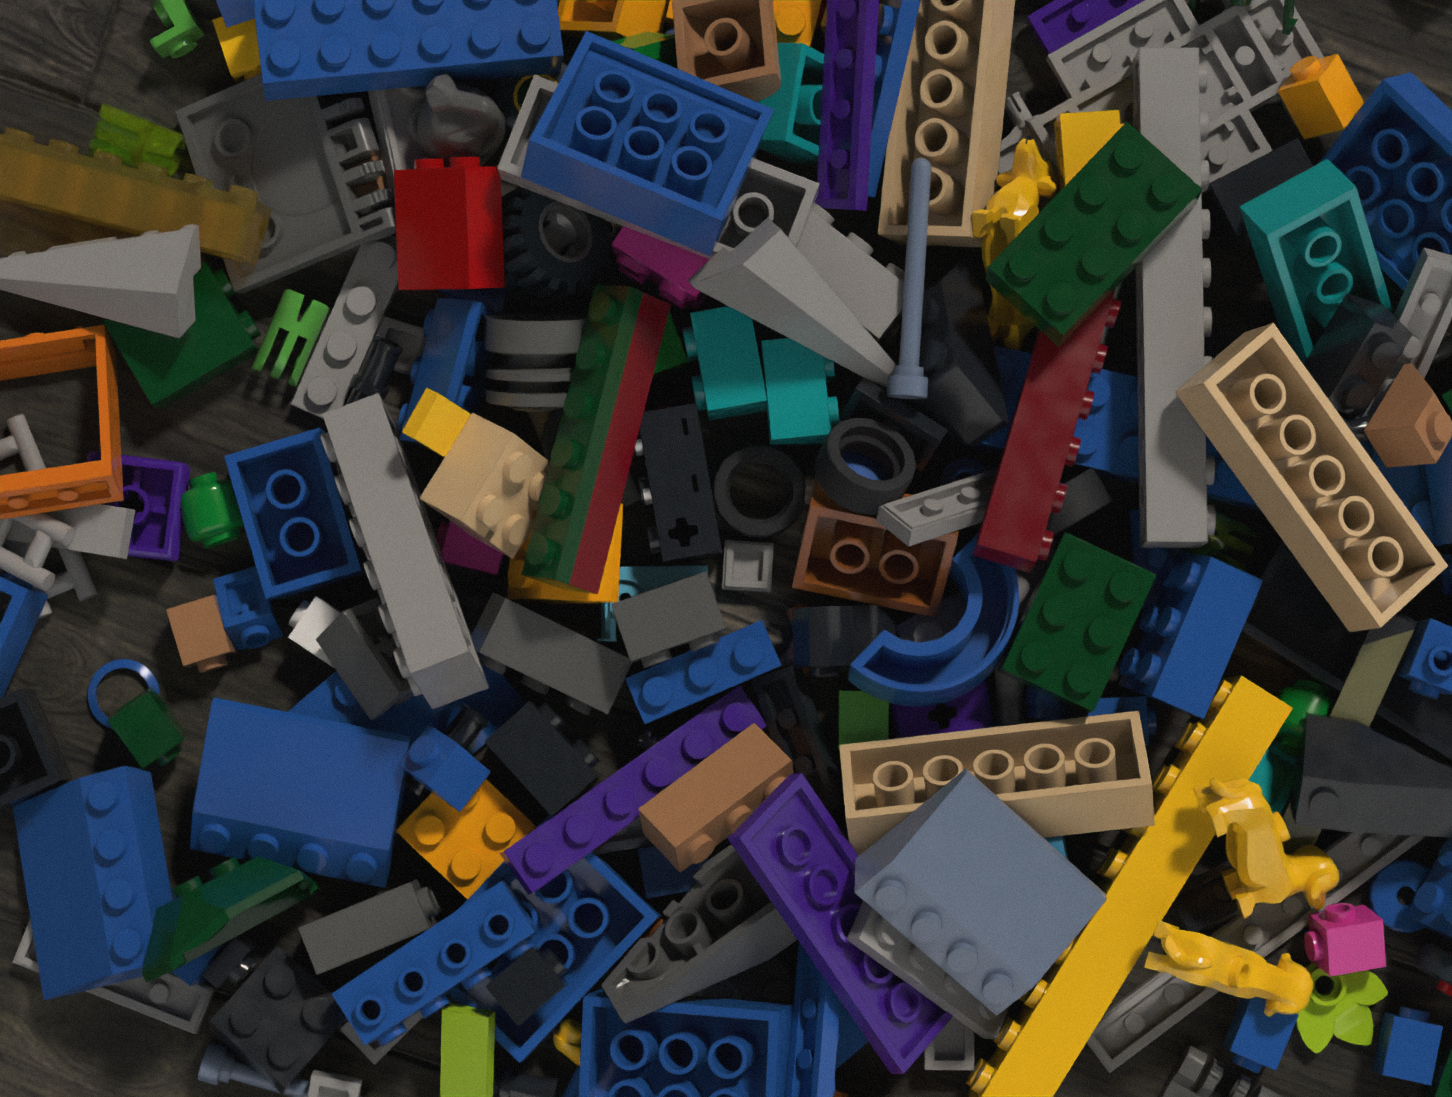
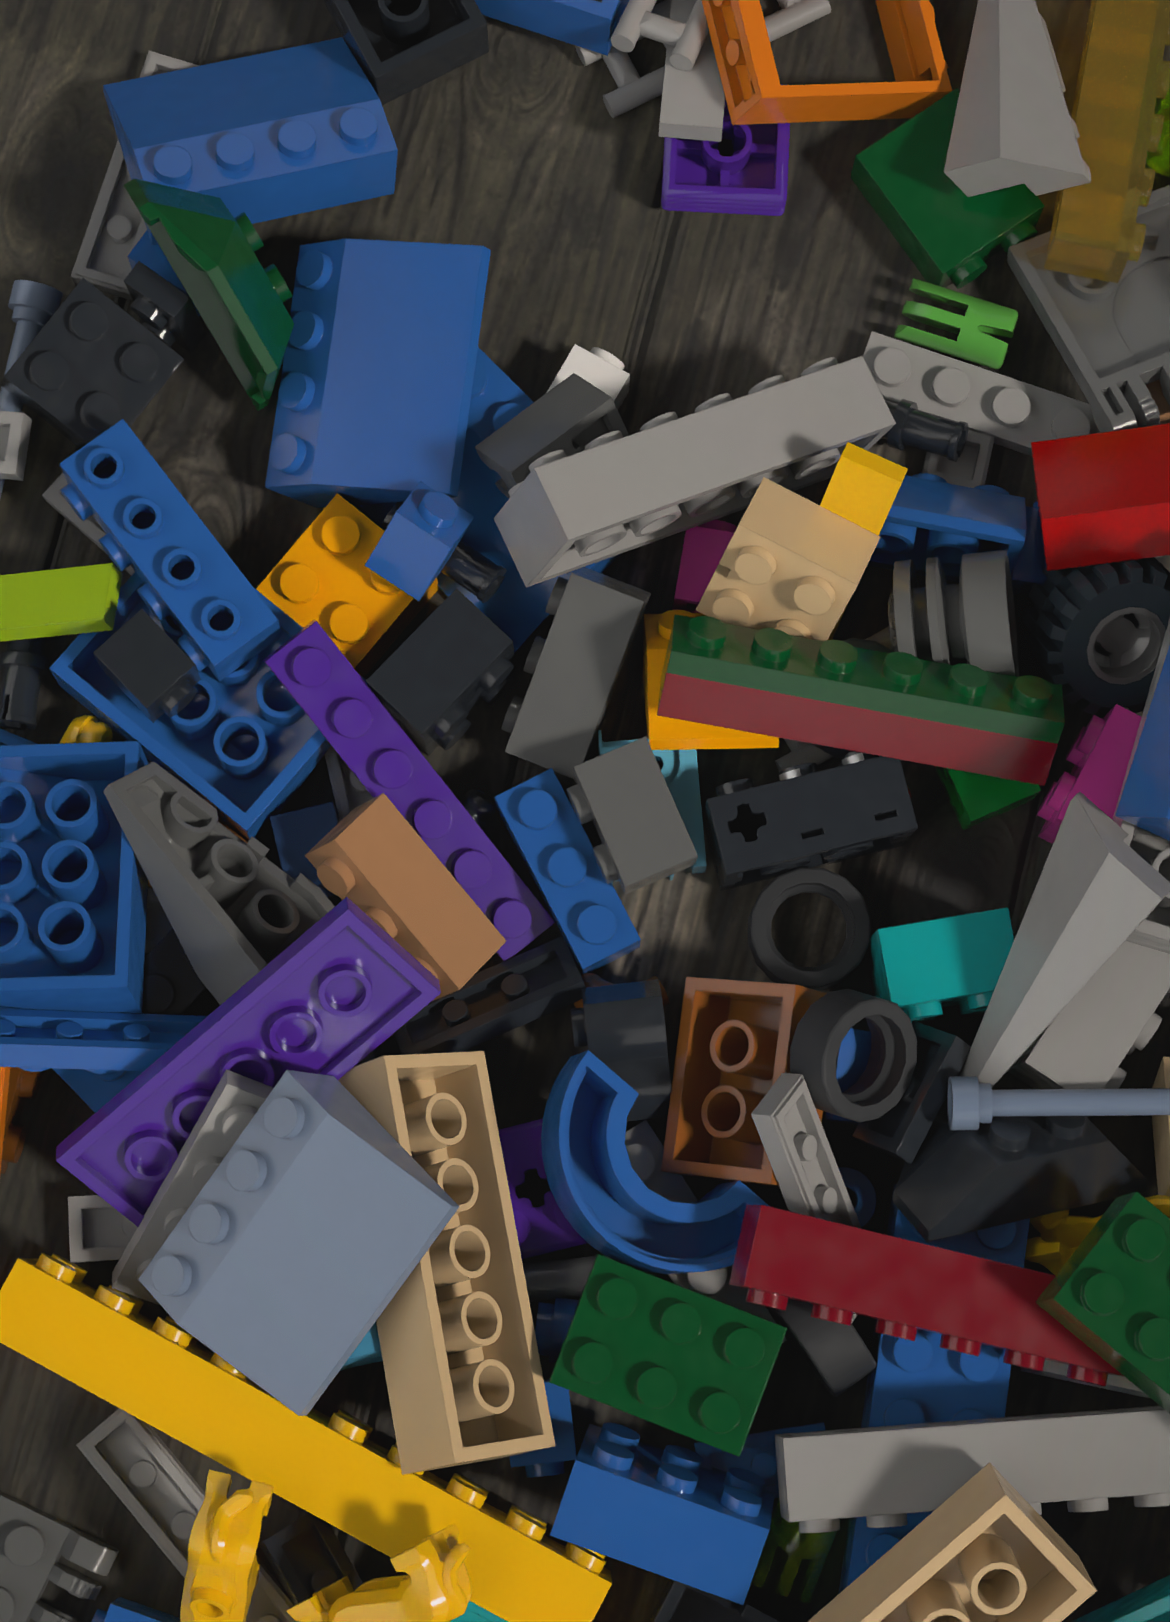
camera: 85 degrees right, 5 degrees down
blue piece [88,659,160,729] -> none
dark green brick [108,685,186,769] -> none
medium nougat brick [166,595,238,673] -> none
green head [180,472,244,548] -> none
blue bracket [213,566,283,650] -> none
blue brick [224,428,366,601] -> none
dark grey brick [298,878,442,975] -> none
teal brick [683,306,767,421] -> none
light grey tile [722,540,774,593] -> none
bright green brick [837,690,889,750] -> none

